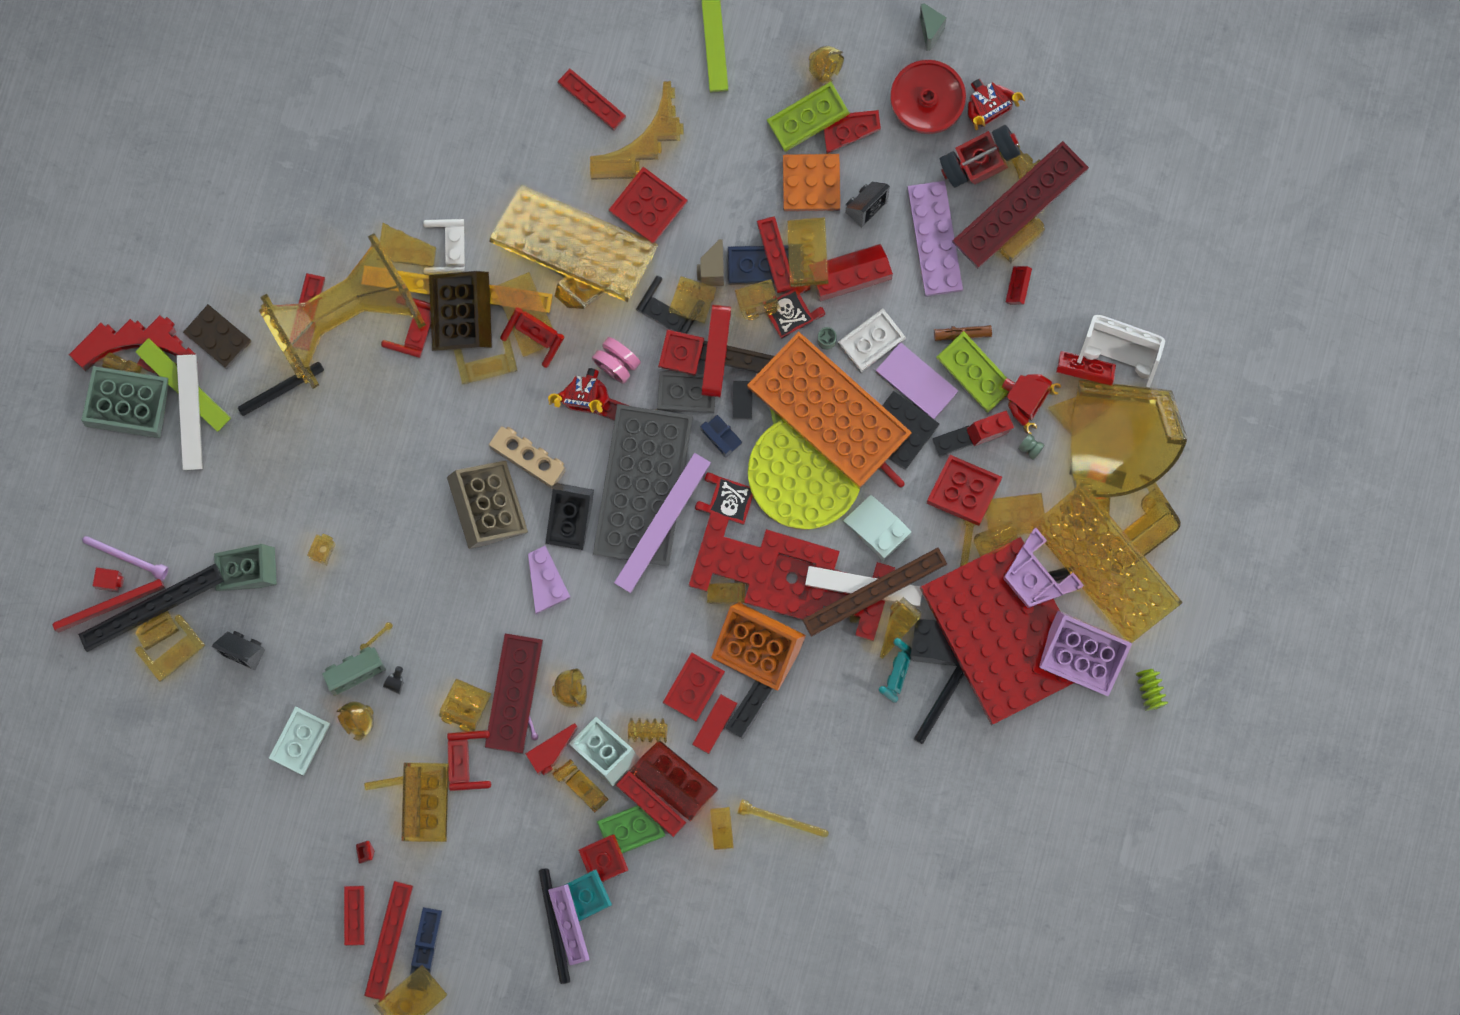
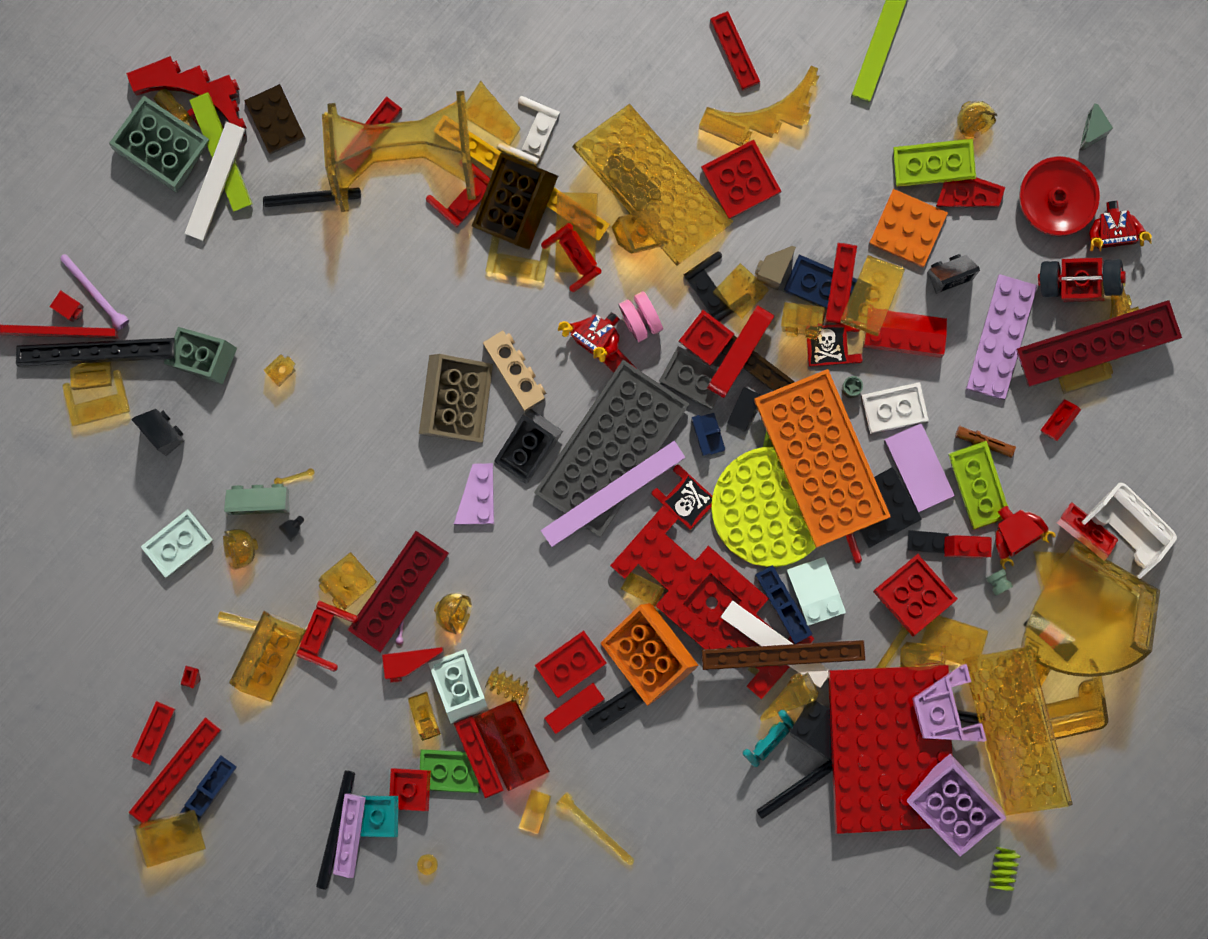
camera: 25 degrees right, 5 degrees up
clear yellow pin [552,759,578,782] -> none
none -> clear yellow plate [417,854,438,875]
none -> dark blue slope [755,565,813,644]

